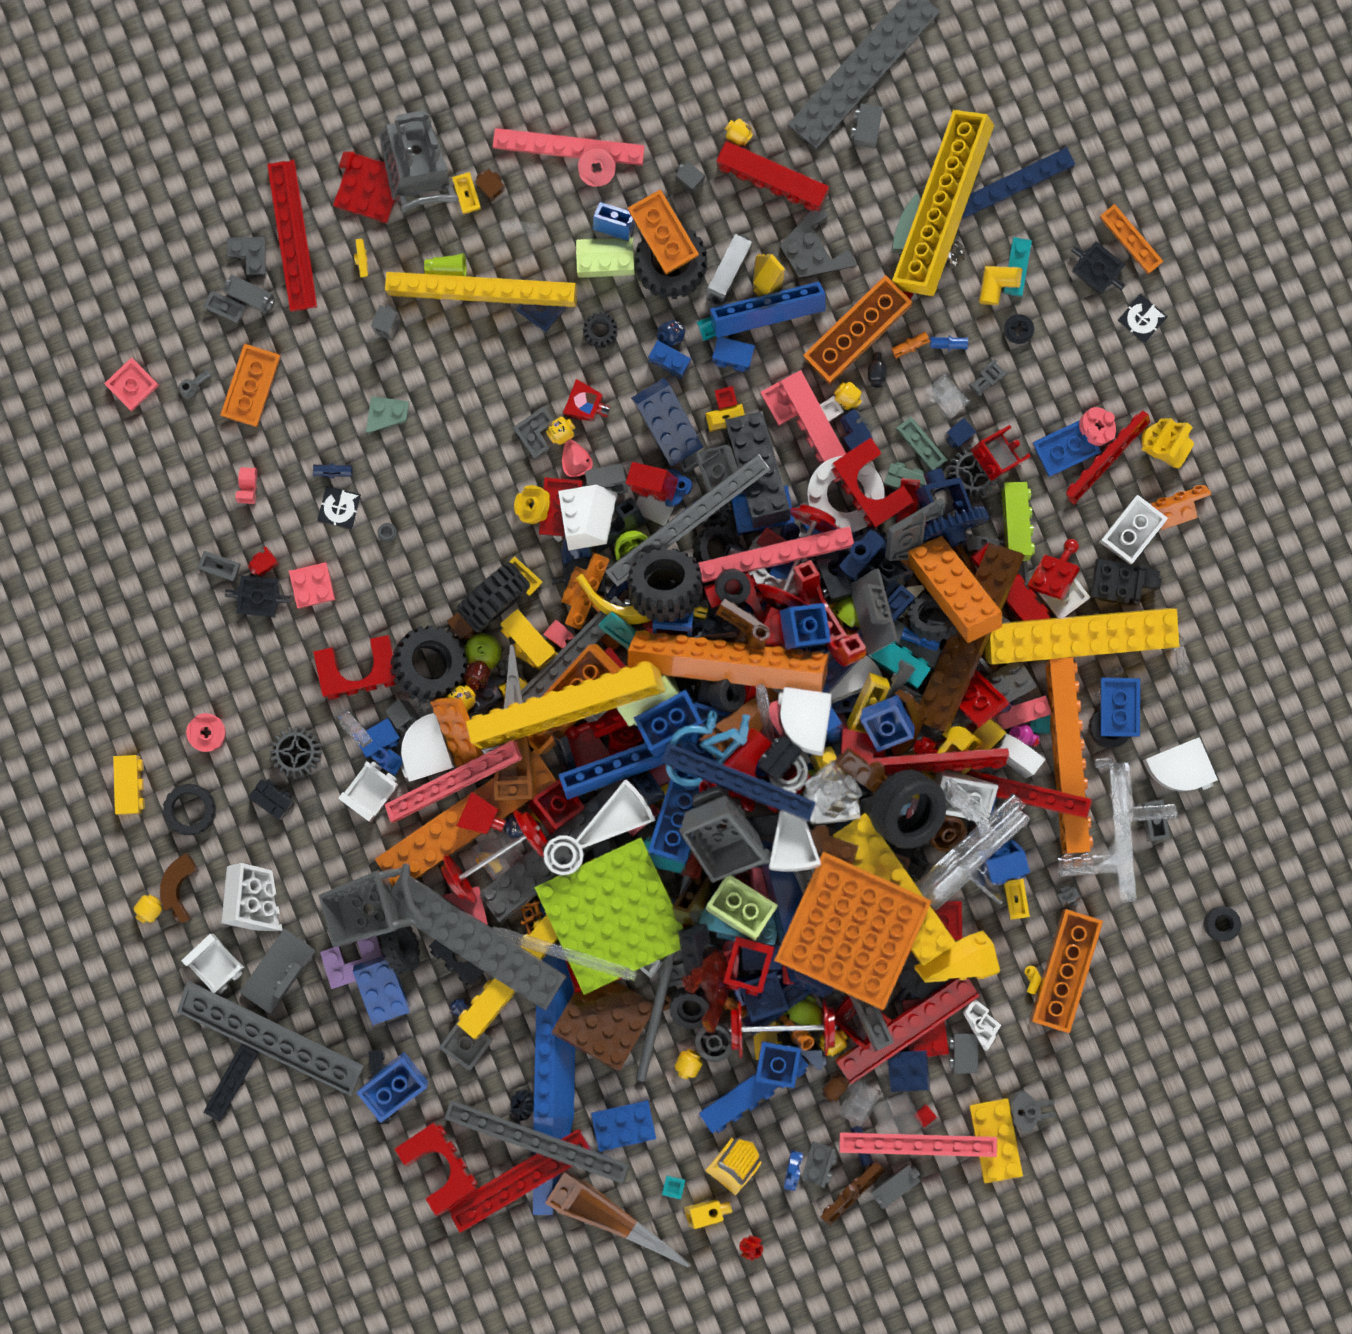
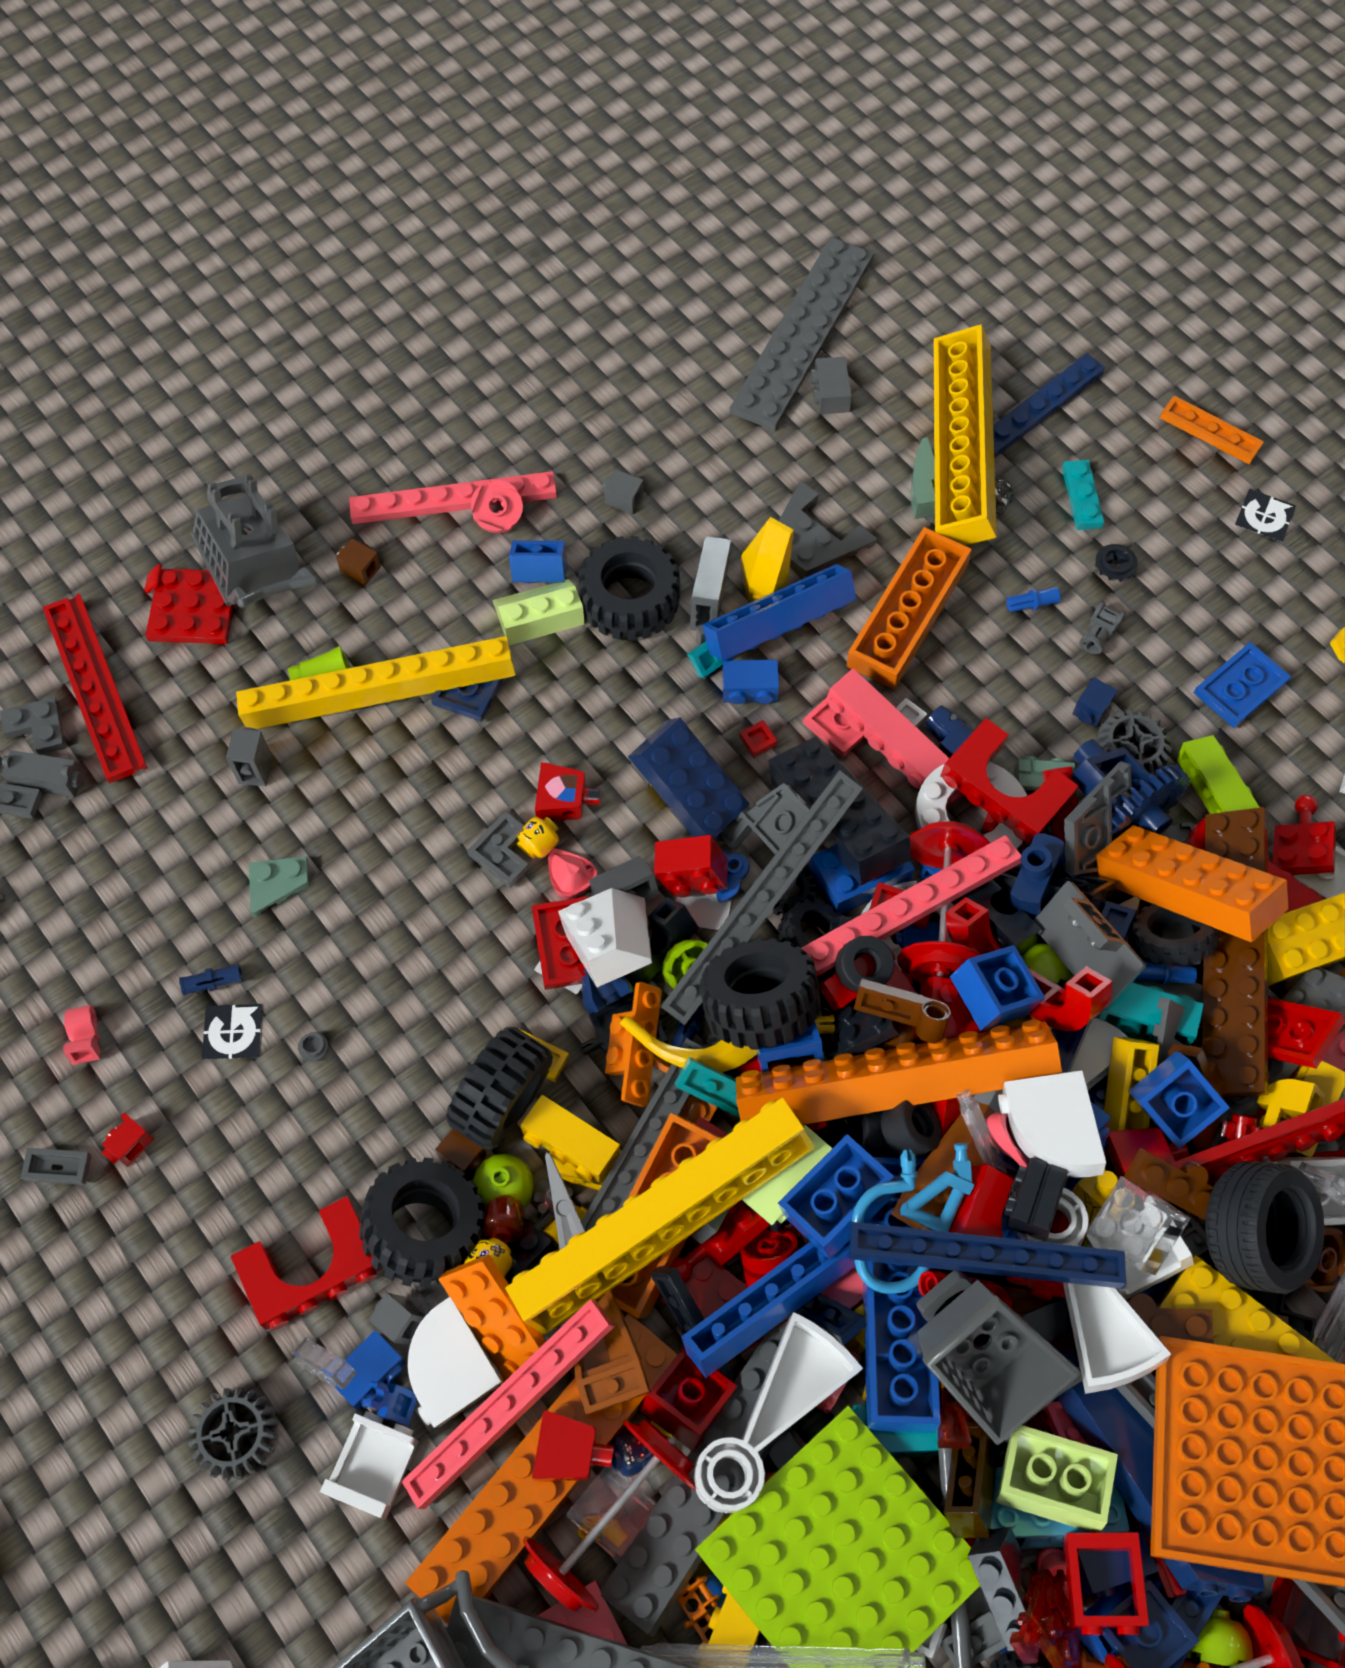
camera: 20 degrees left, 20 degrees down
black tyre [163,784,216,835] -> none
coral plate [186,713,226,752] -> none
orange plate [220,344,281,428] -> none
black plate [225,575,291,618] -> none
black brick [248,778,295,821] -> none
coral plate [289,562,335,609] -> none
yellow plate [354,238,368,277] -> none
yellow piece [452,172,481,215] -> none
clear axle [501,220,539,234] -> none
yellow plate [514,485,550,524] -> none
coral piece [543,619,575,649] -> none
black tyre [583,312,618,349] -> none
orange plate [627,189,699,274] -> none
blue brick [648,340,691,379] -> none
dark blue head [657,320,685,347] -> none
yellow piece [705,404,745,432] -> none
red brick [716,141,829,212] -> none
yellow head [725,118,753,147] -> none
dark blue plate [781,523,800,541] -> none
yellow head [833,382,862,410] -> none
black plant [868,352,887,388] -> none
orange pin [891,331,930,359] -> none
sand green tile [896,417,947,471] -> none
clear brick [926,373,970,418] -> none
red window [970,425,1031,481] -> none
yellow brick [979,266,1022,305] -> none
red plate [1066,410,1151,505] -> none
black plate [1071,241,1126,295] -> none
coral plate [1079,407,1116,446] -> none

